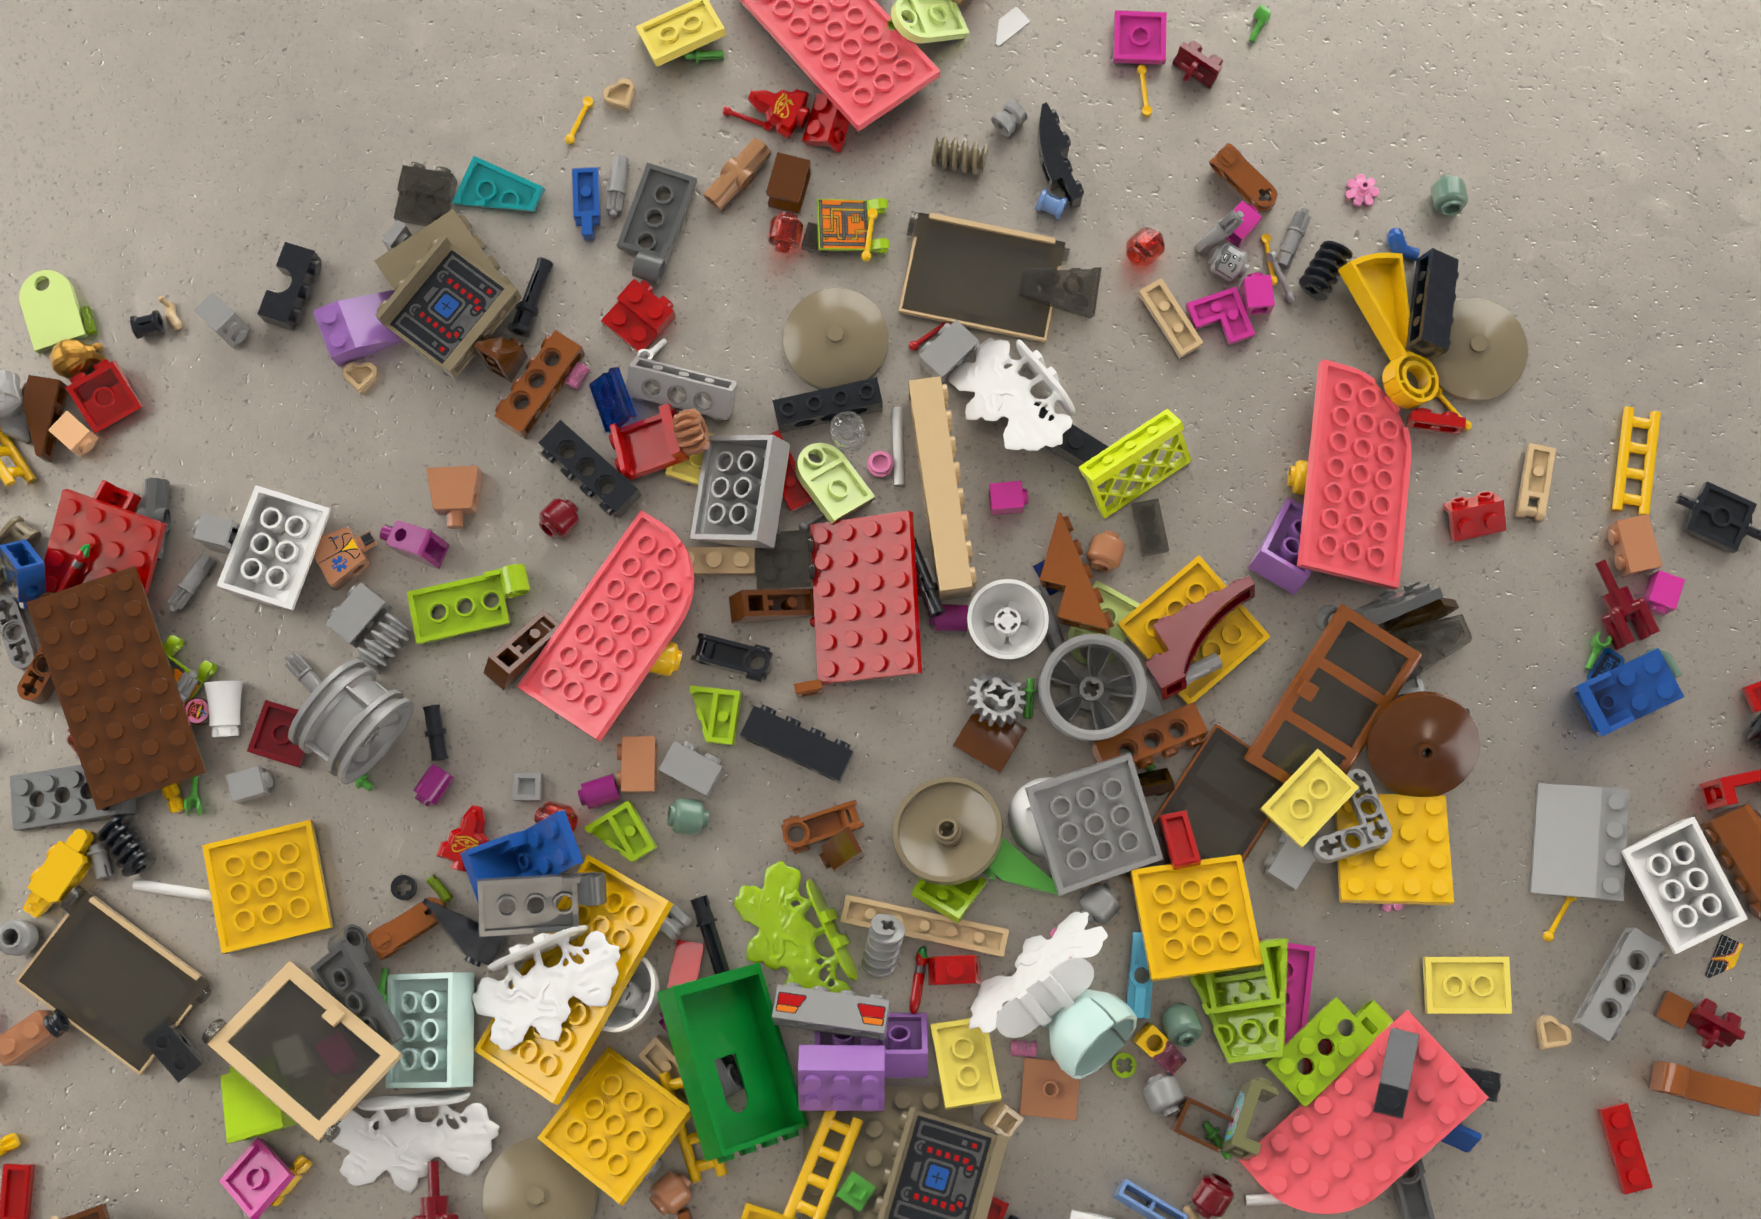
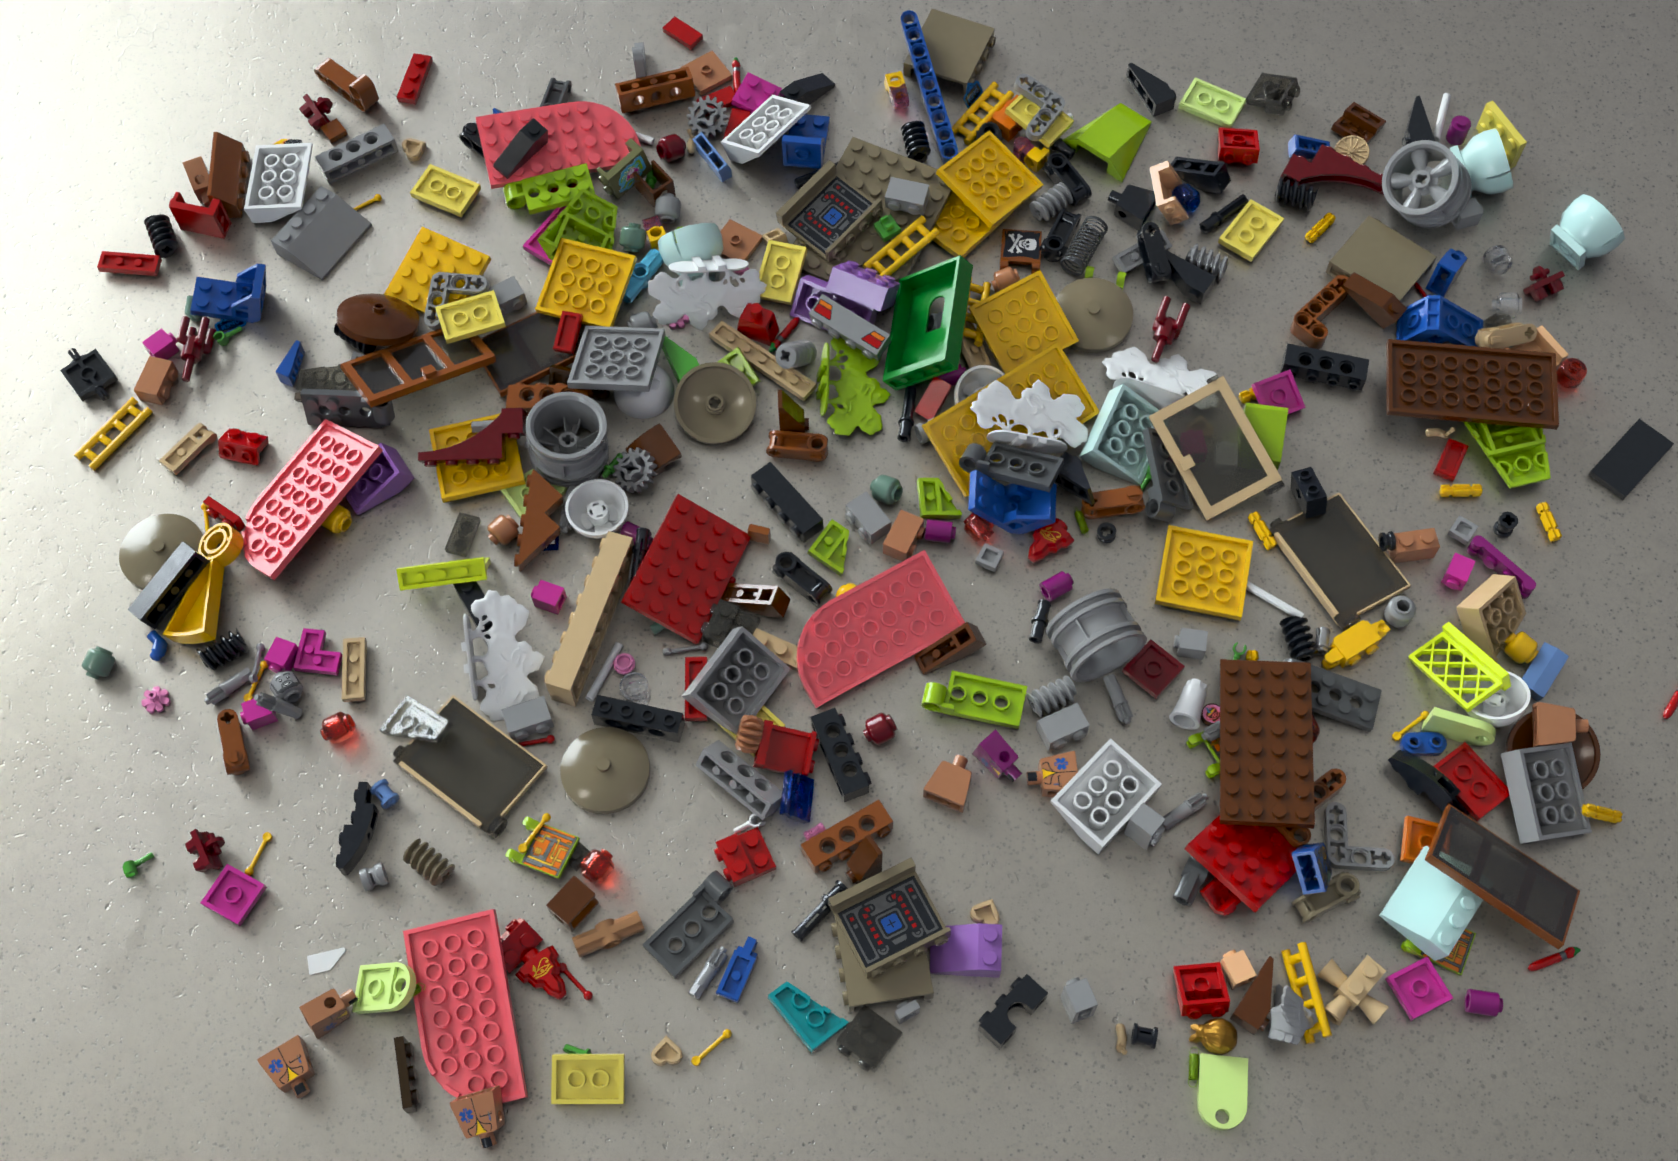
camera: 155 degrees left, 15 degrees down
red piece [56,544,91,592] -> none
yellowish green tile [795,443,875,525] -> none
none -> blue slope [275,340,305,387]
none -> yellow axle [1248,511,1277,550]

